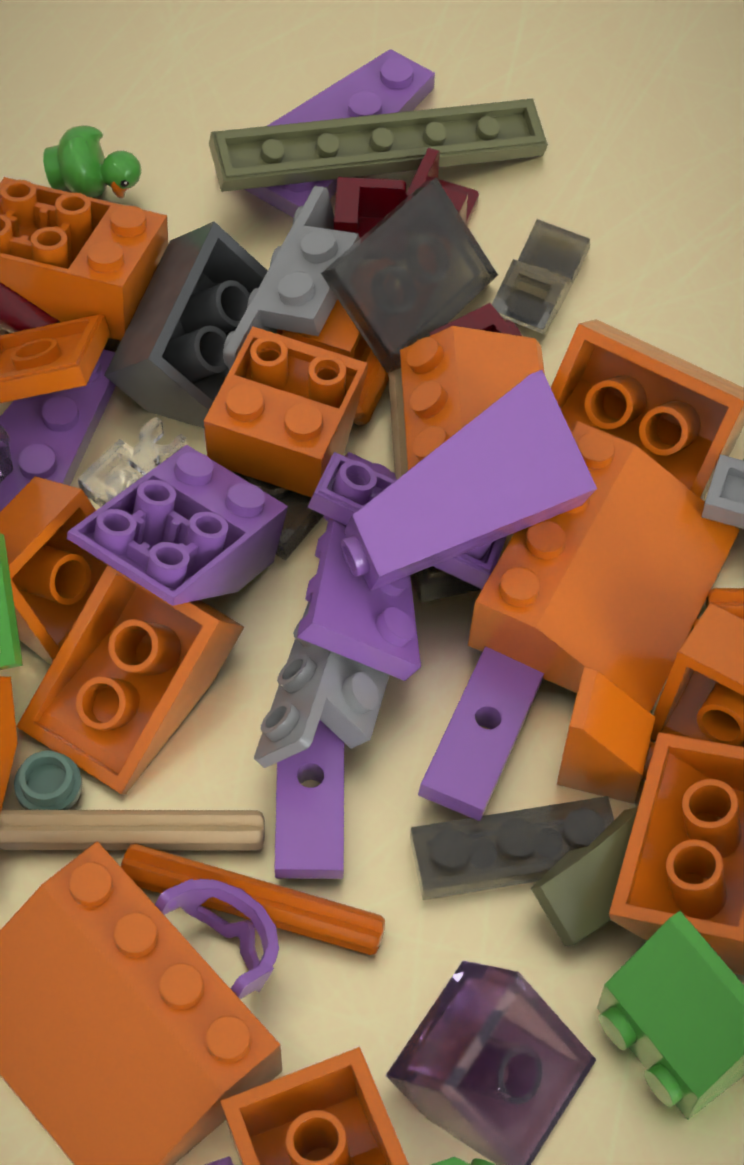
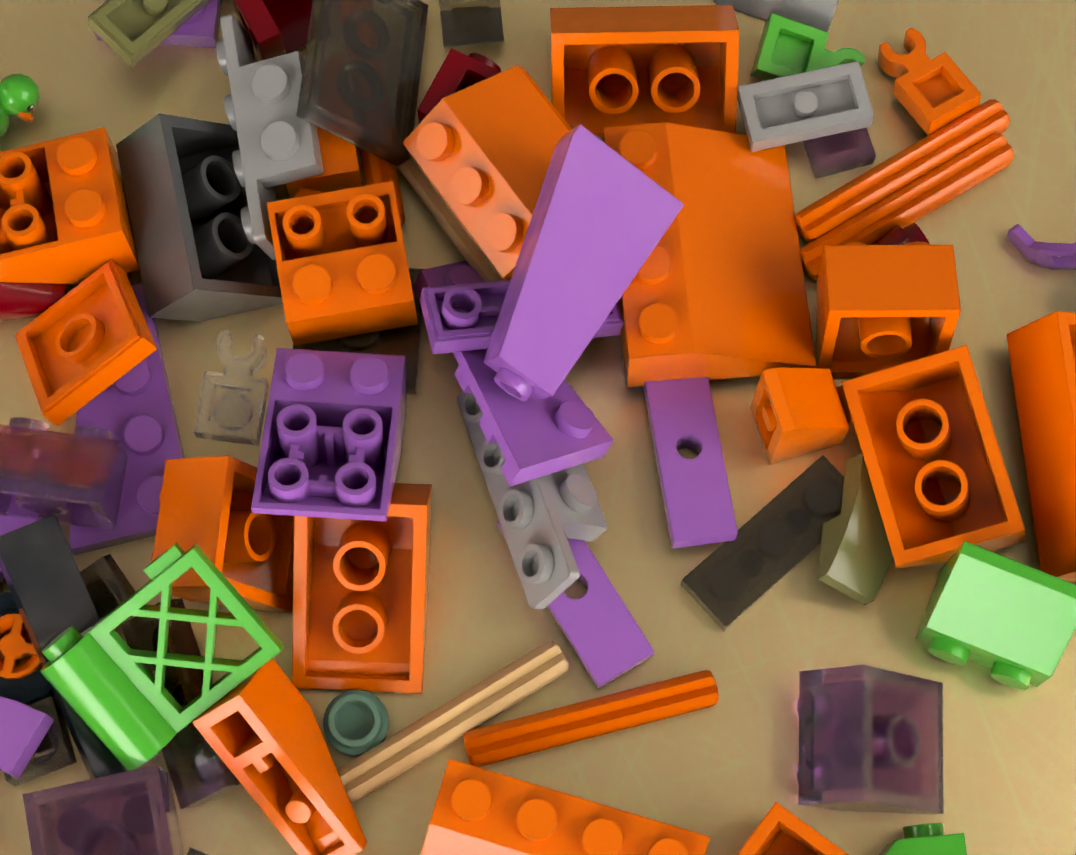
camera: 30 degrees left, 15 degrees up
medium lavender helmet [155,879,279,999] -> none

